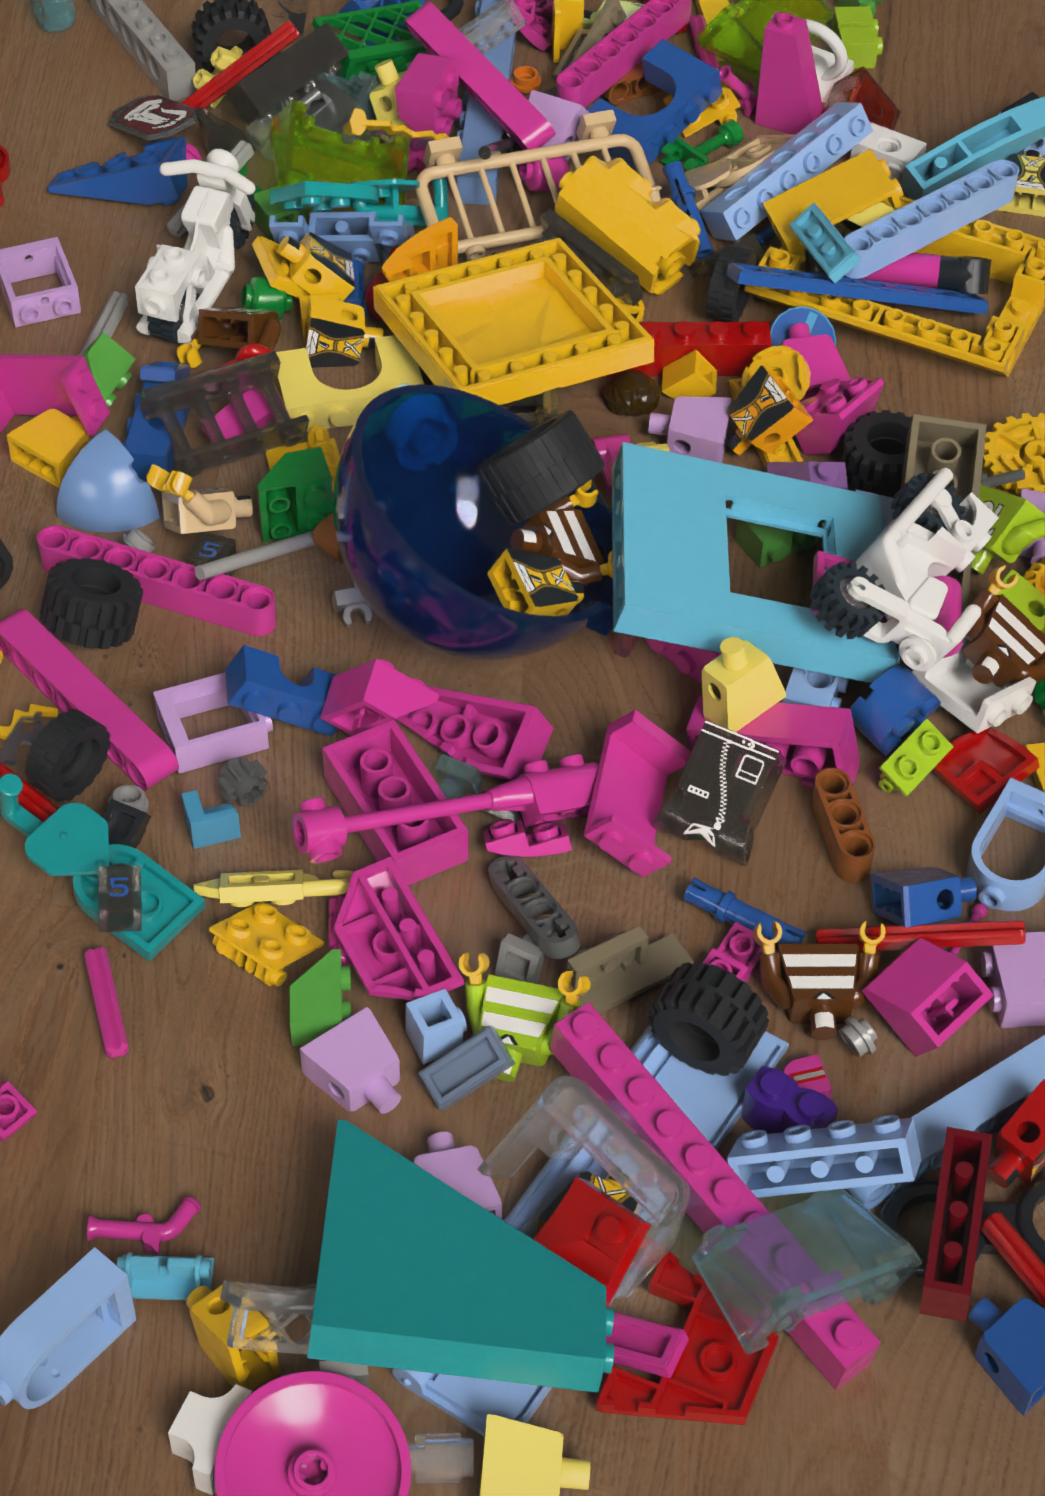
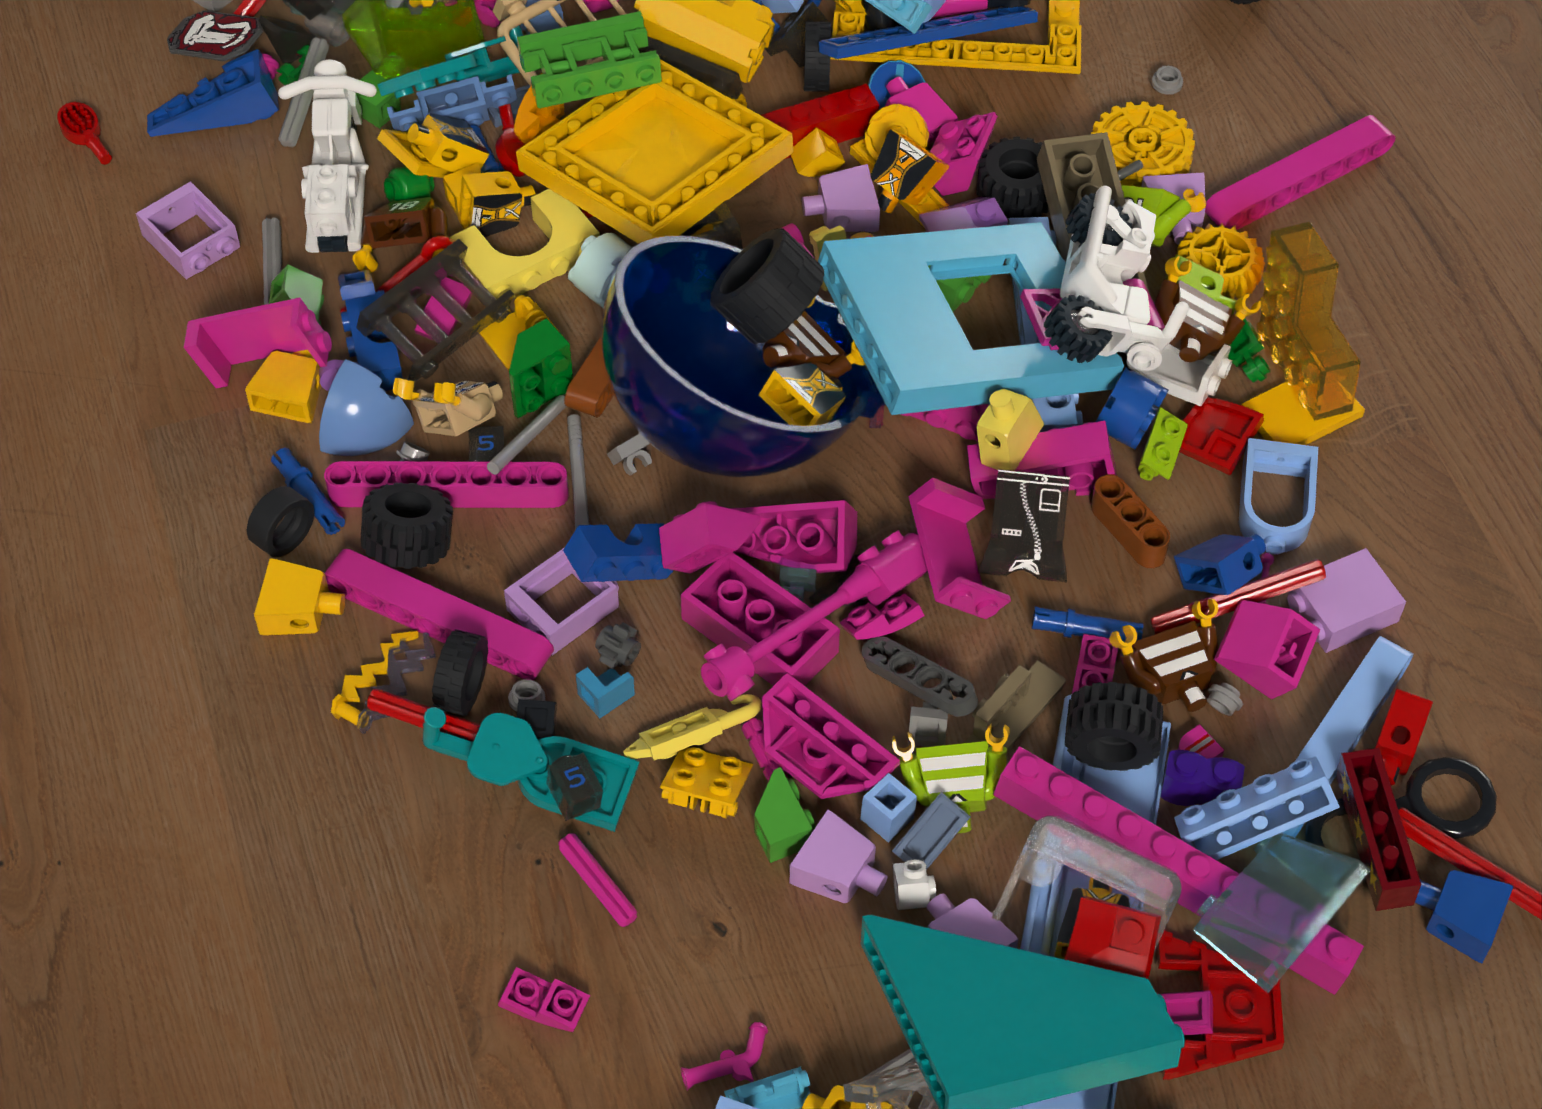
camera: 20 degrees left, 5 degrees up
dark brown hair [604,369,661,417] -> none
none -> blue pin [271,448,345,535]
none -> bright green fence [517,11,662,108]
none -> light grey piece [567,414,624,542]
none -> white plate [893,859,936,910]

